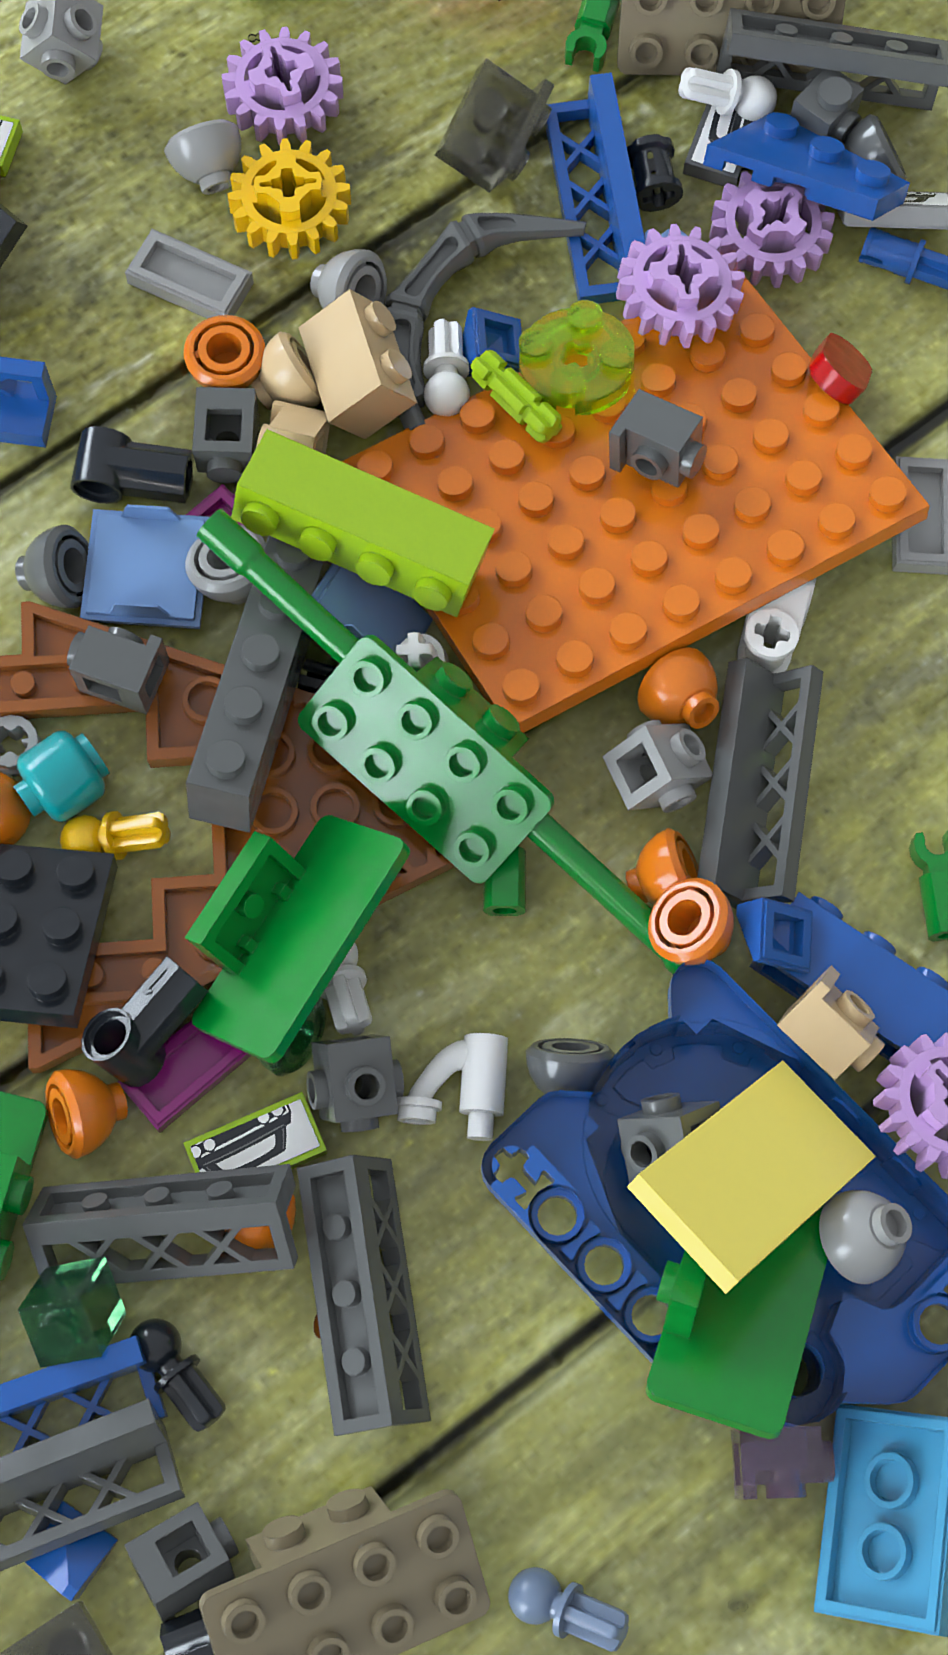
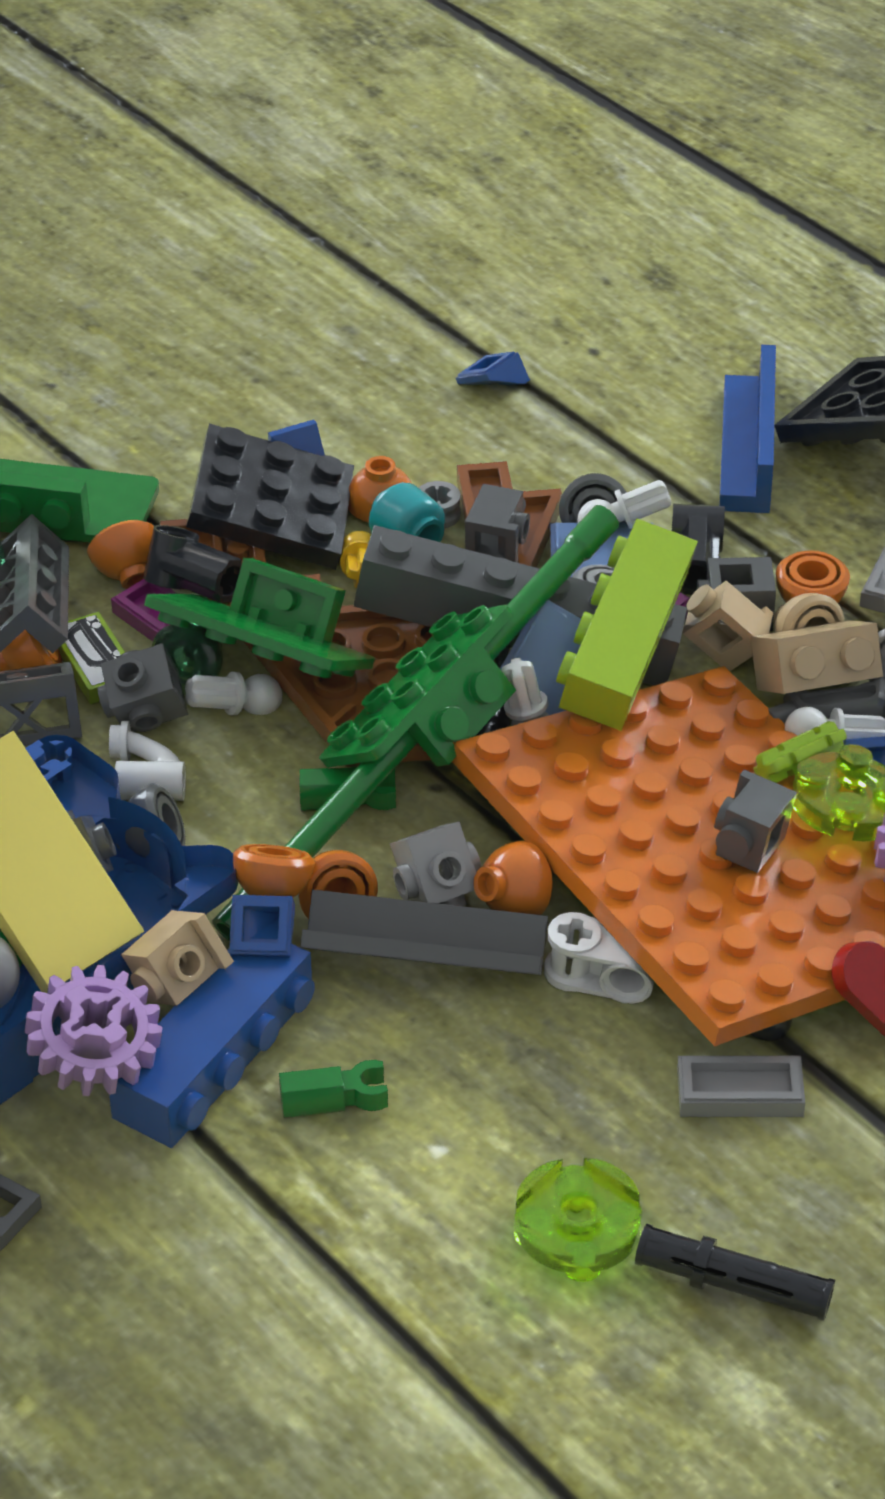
camera: 90 degrees right, 30 degrees down
none -> white axle [577,480,671,534]

